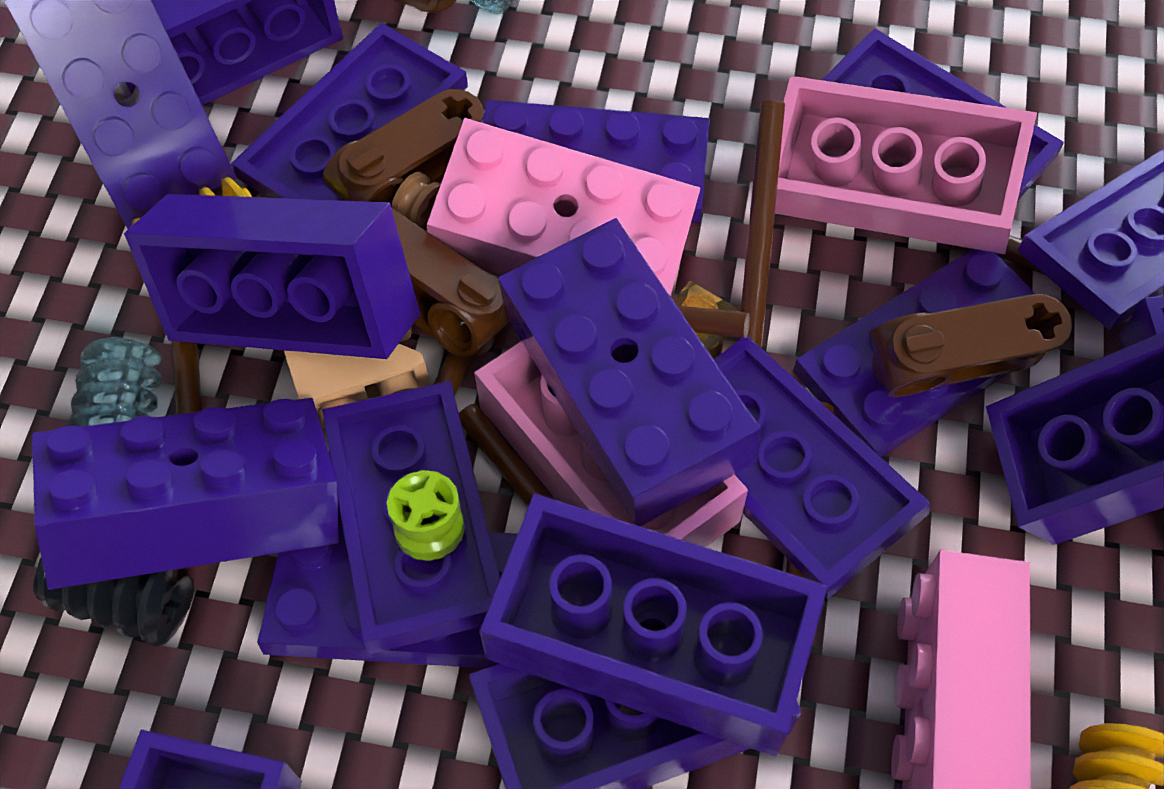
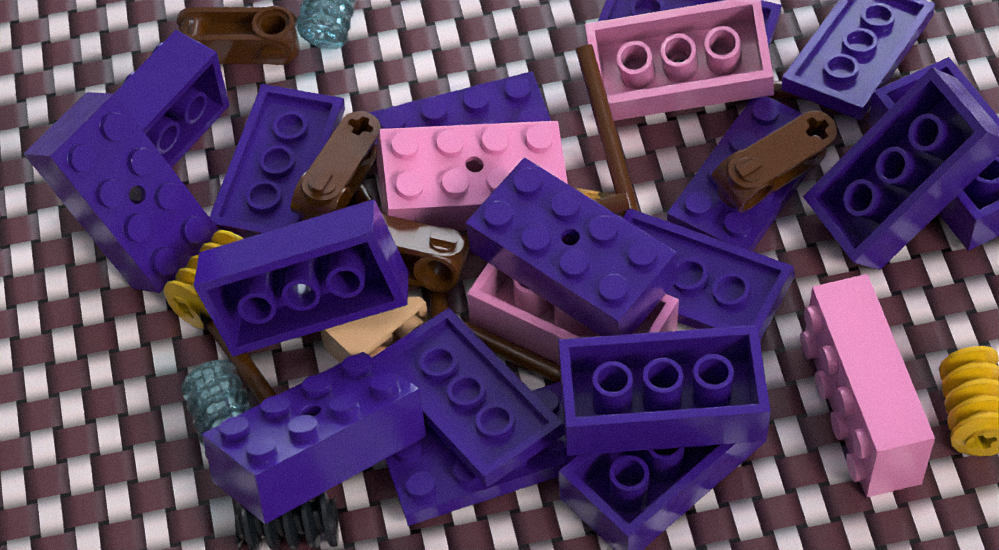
camera: 20 degrees left, 5 degrees down
lime wheel [387,470,465,561] -> none
medium nougat bush [392,172,441,231] -> none

